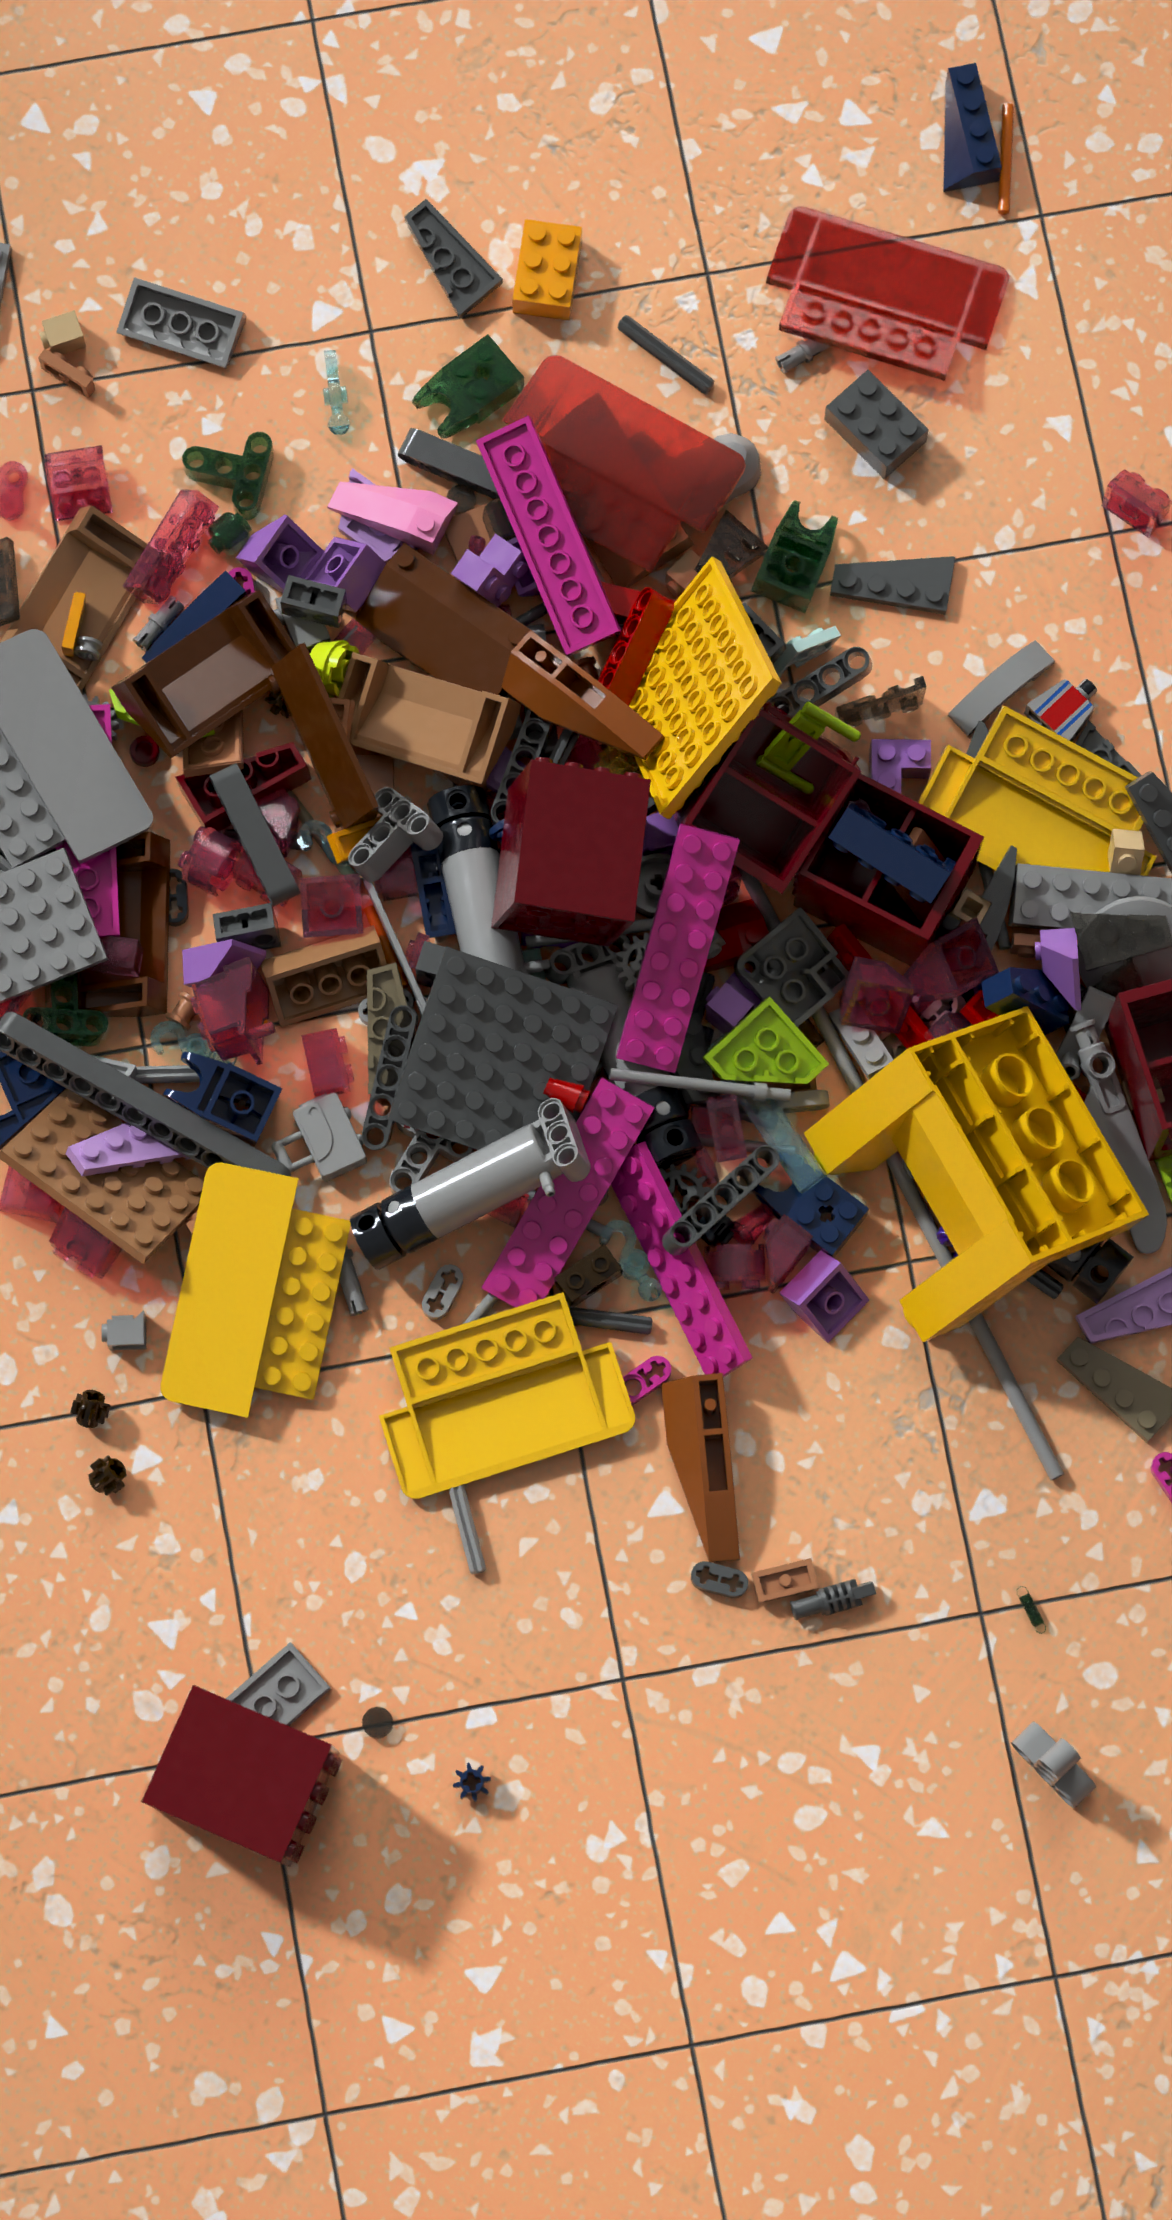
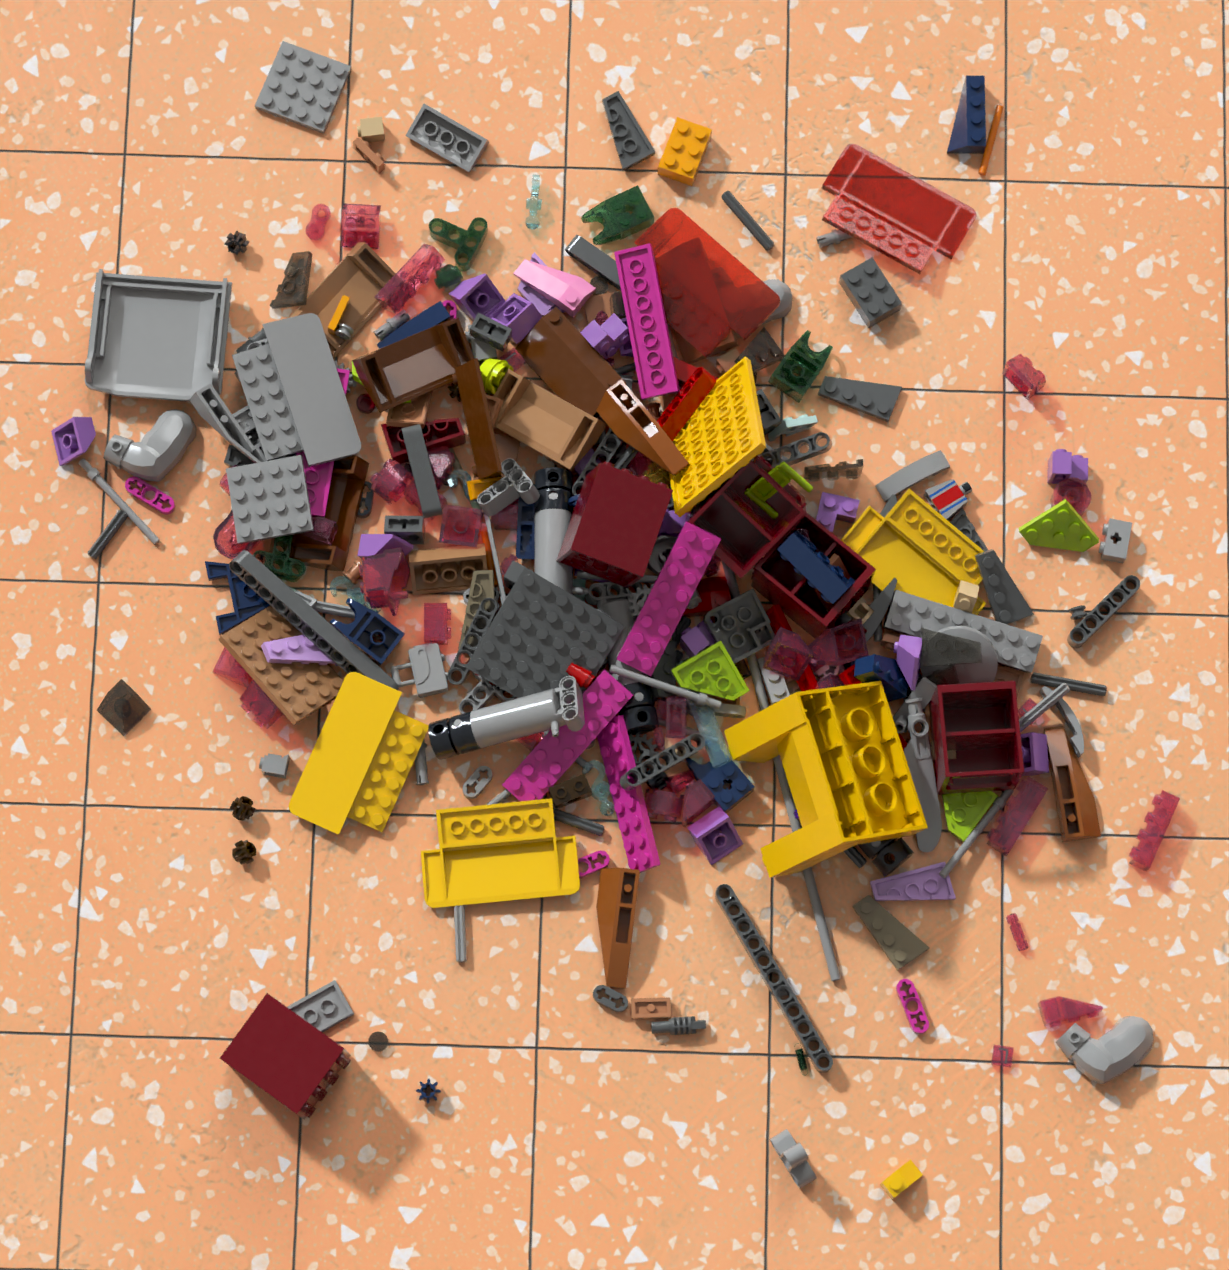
camera: 10 degrees right, 0 degrees up
none -> dark grey beam [715,884,833,1073]

